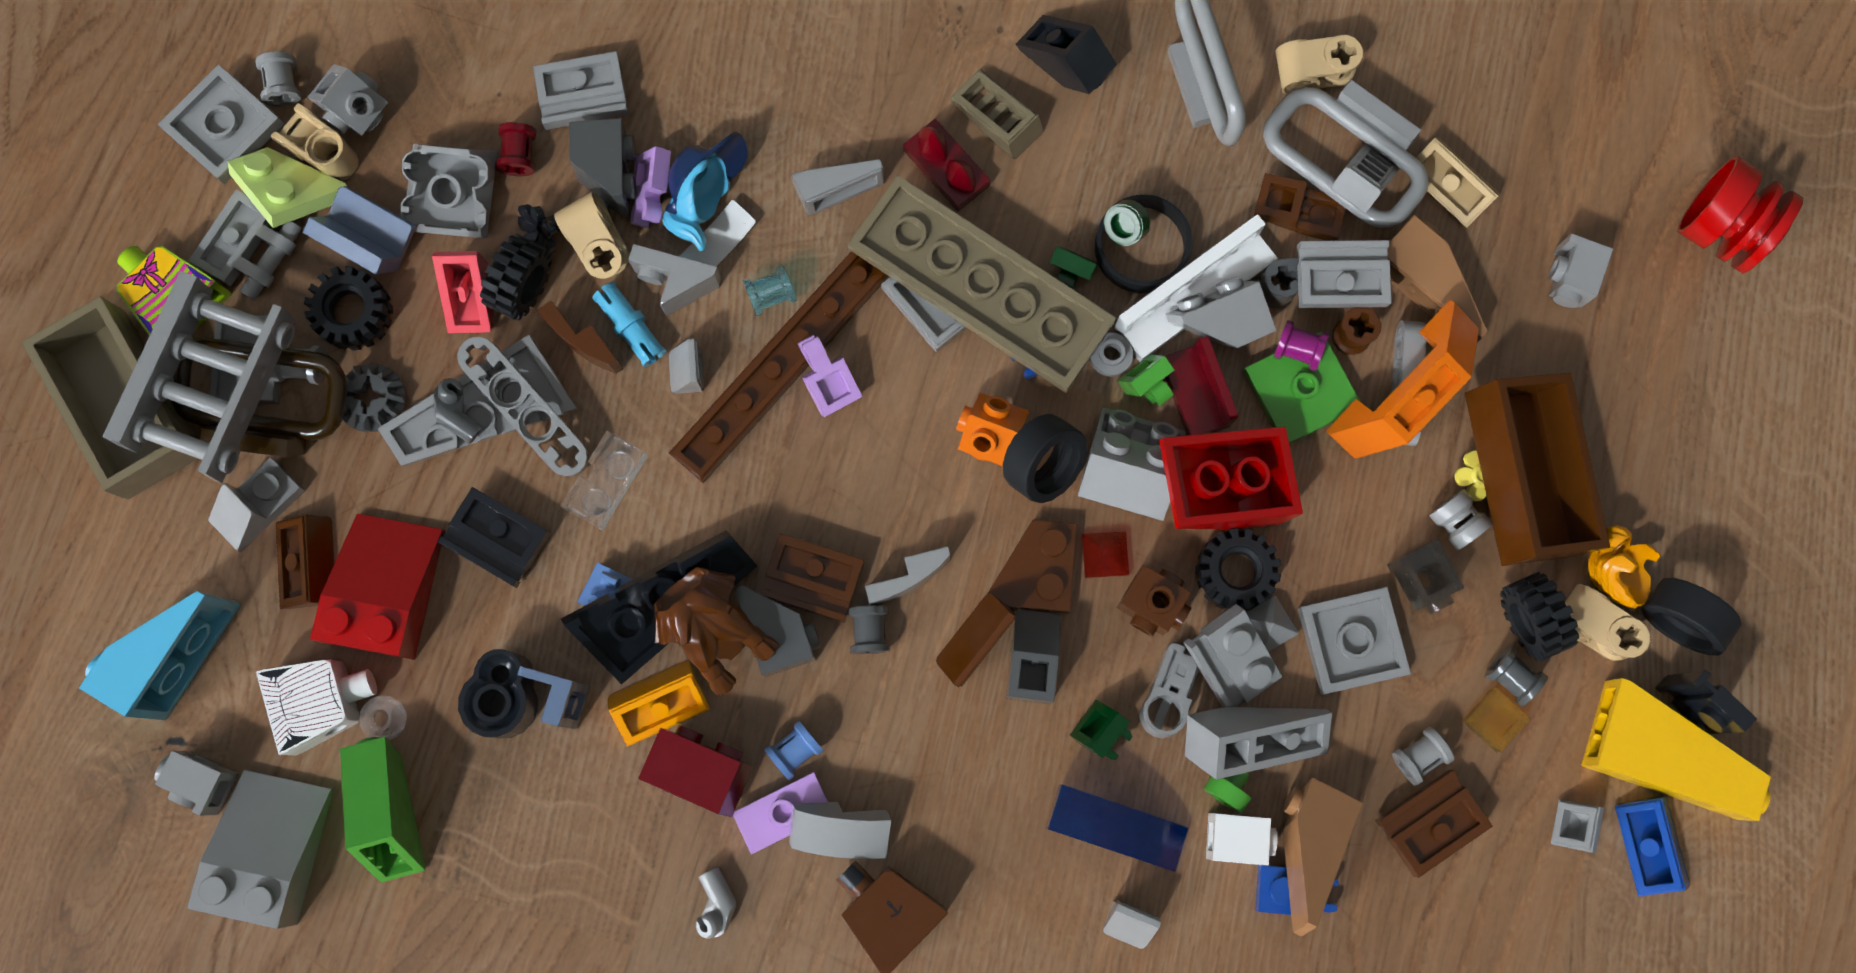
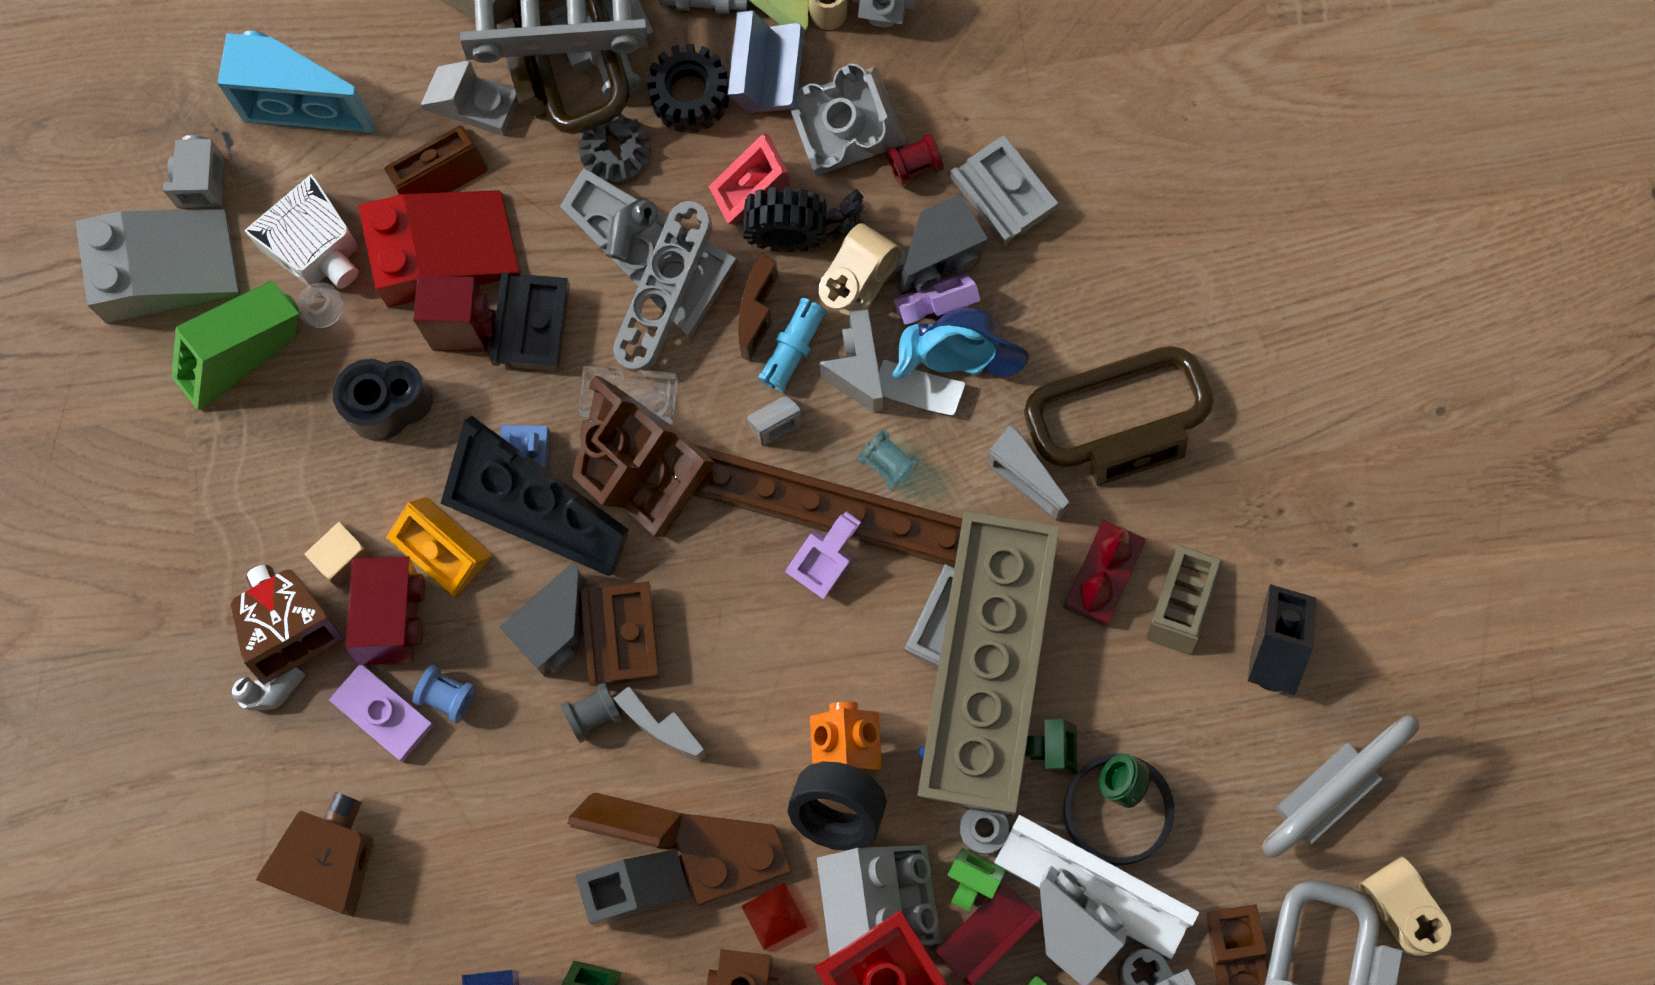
camera: 70 degrees right, 5 degrees down
sand blue panel [517,666,591,729] -> none
reddish brown piece [654,567,779,696] -> none
light grey slope [789,802,892,859] -> none
none -> reddish brown torso [231,565,345,685]
none -> tan slope [304,522,371,588]
none -> dark red brick [413,275,496,352]
none -> reddish brown slope [572,376,715,537]
none -> dark brown bar [1024,346,1214,486]

